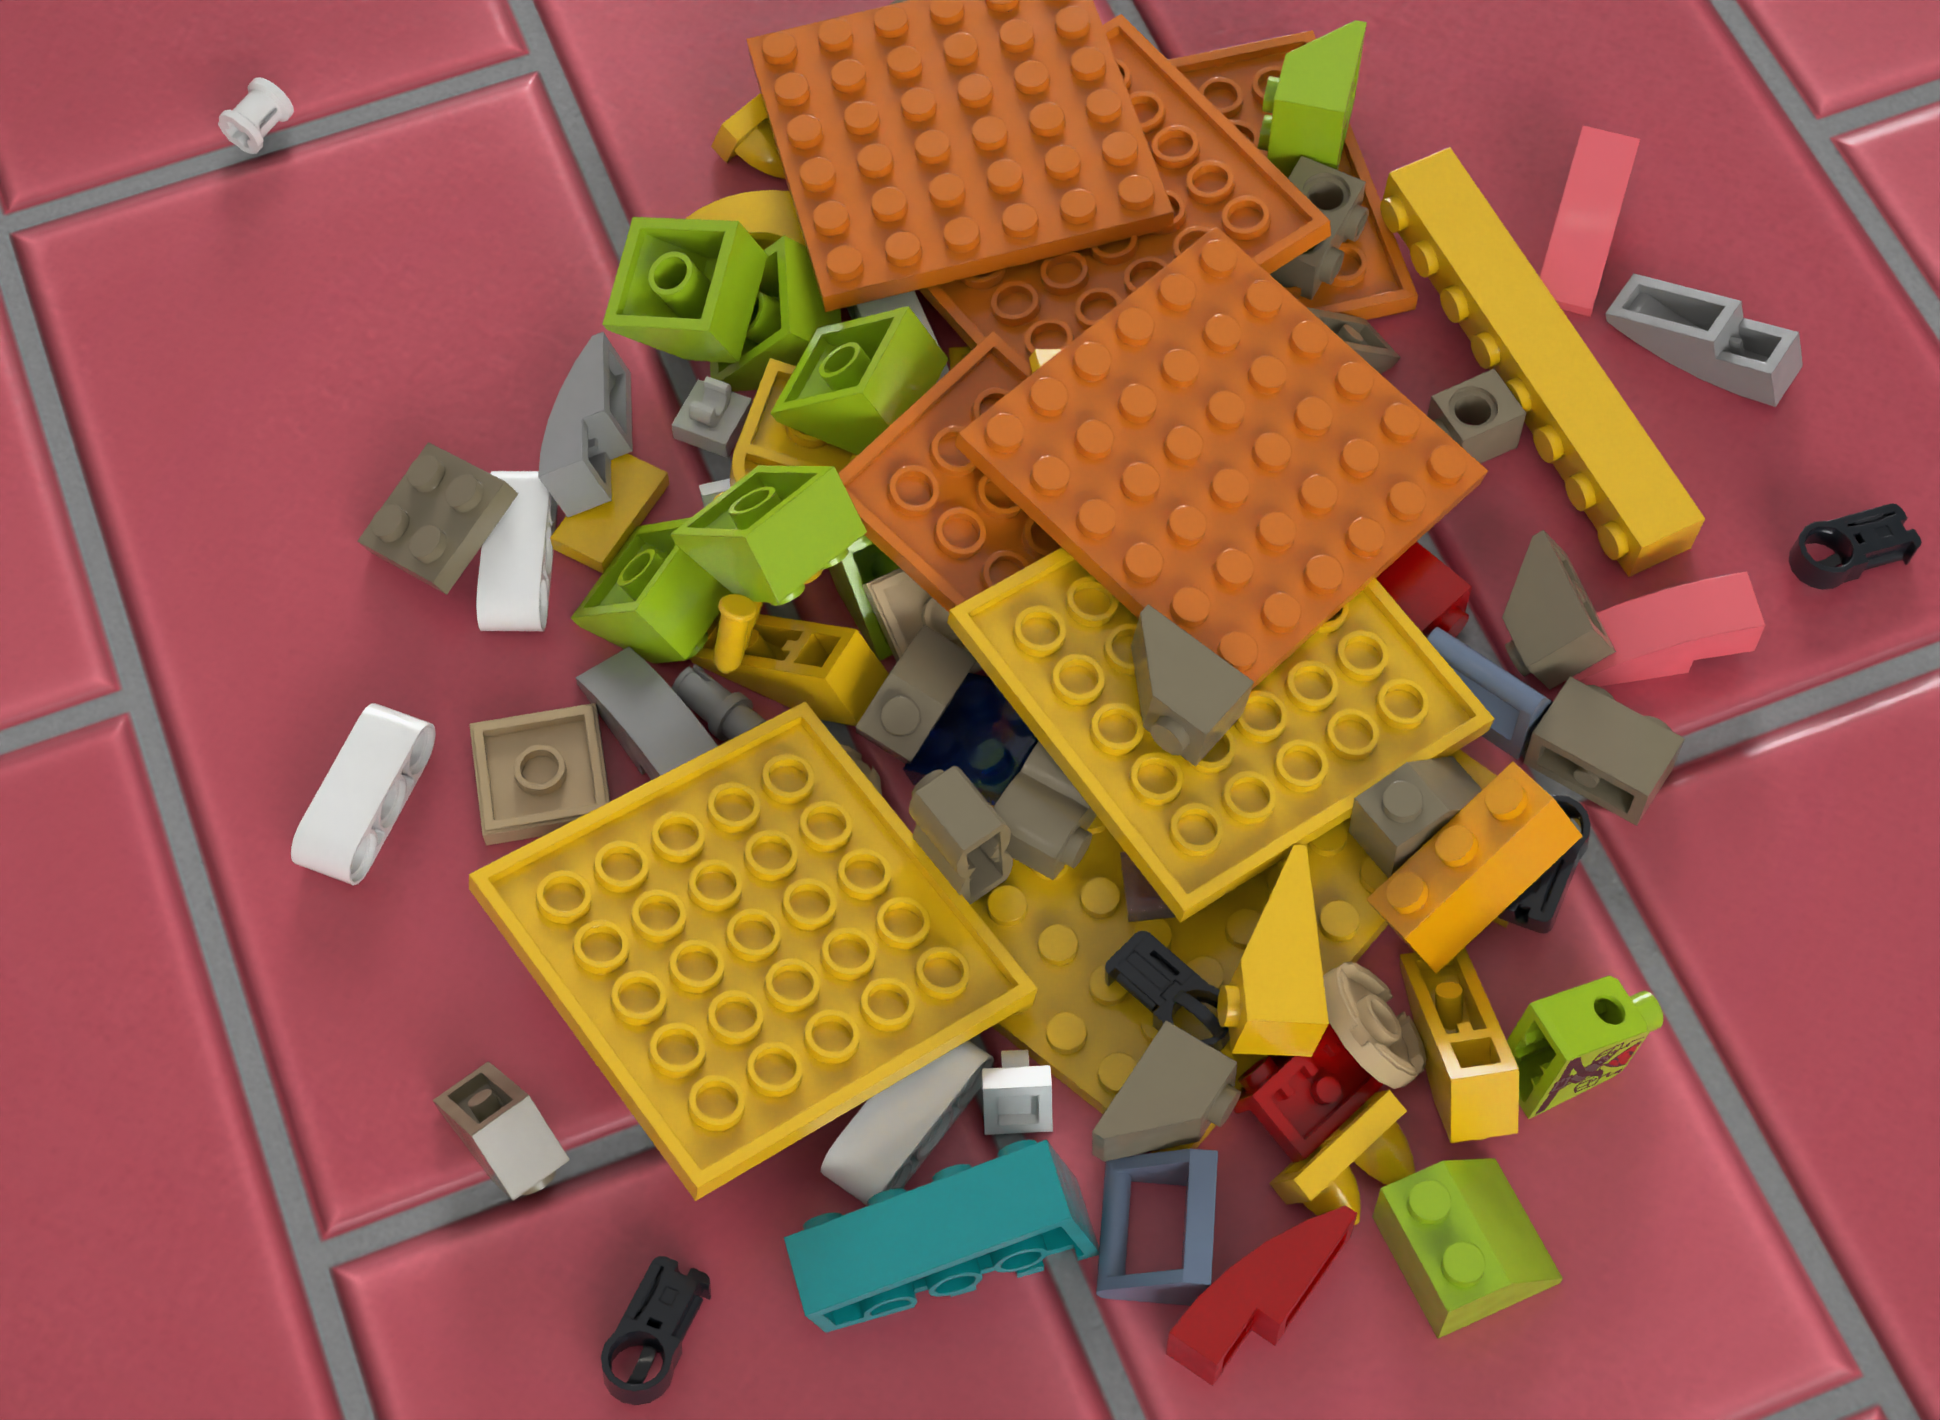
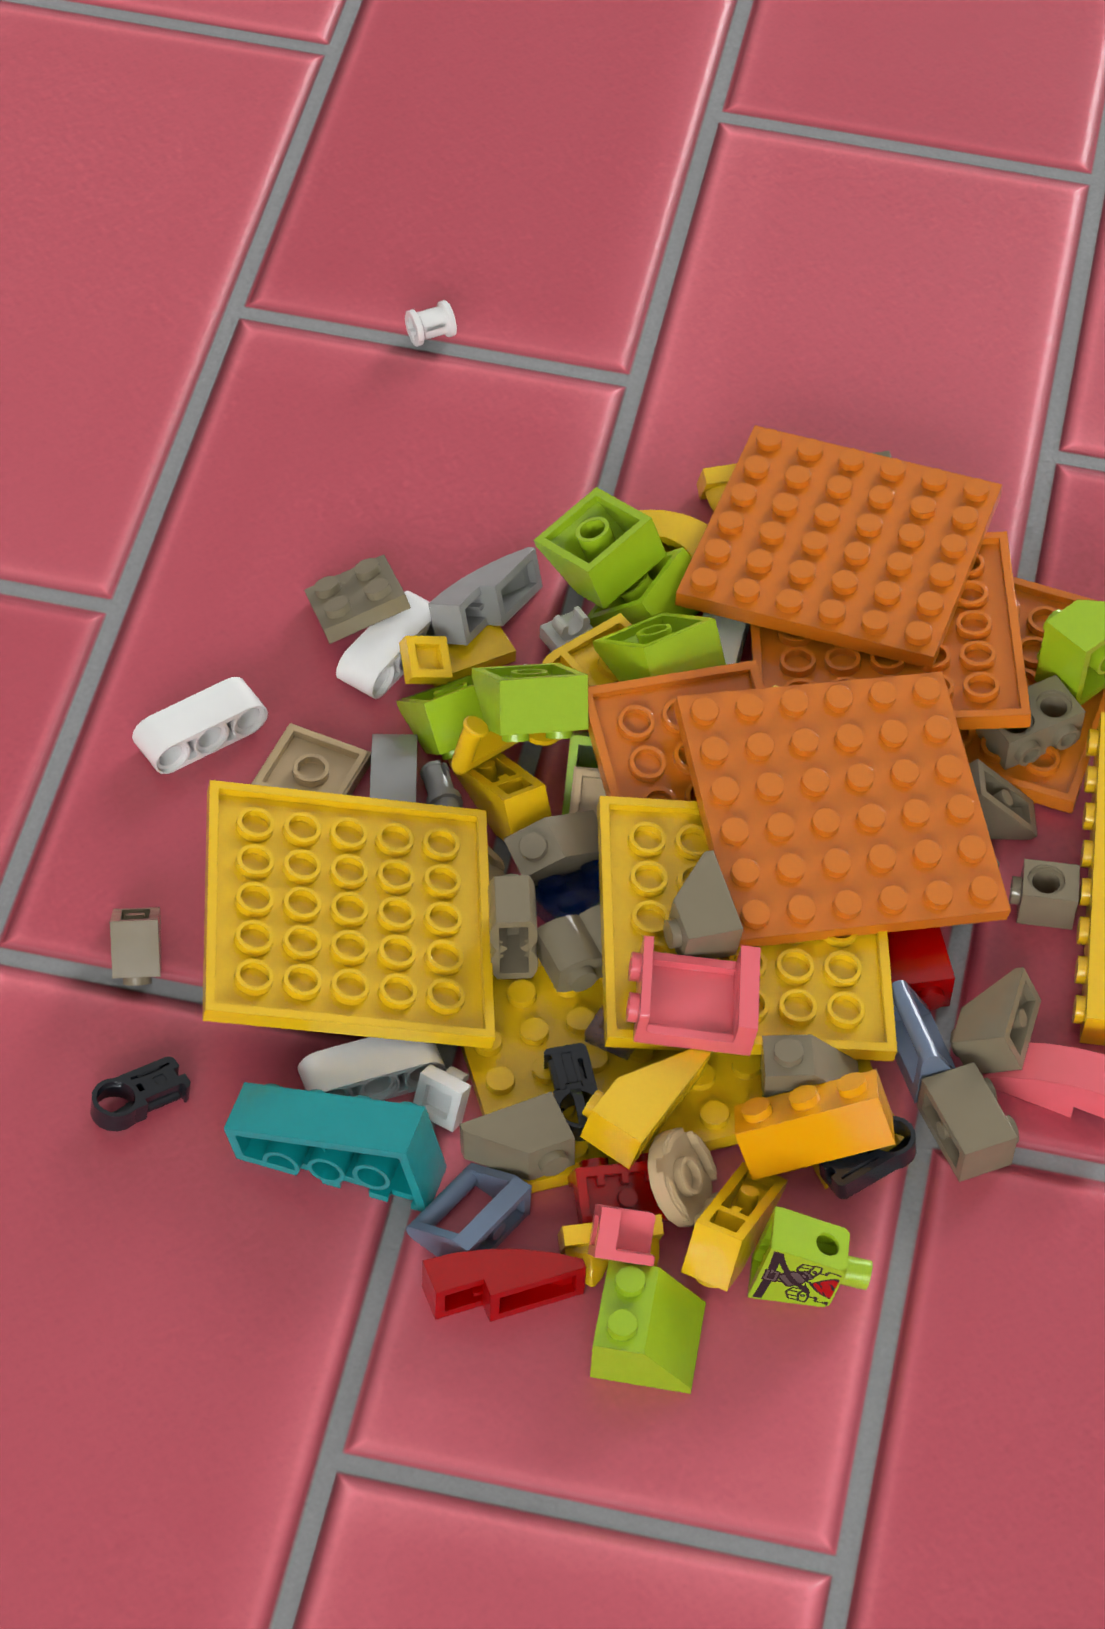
camera: 30 degrees right, 10 degrees down
none -> yellow tile [399,636,453,684]
none -> coral panel [588,1204,655,1266]
none -> coral panel [626,935,761,1056]

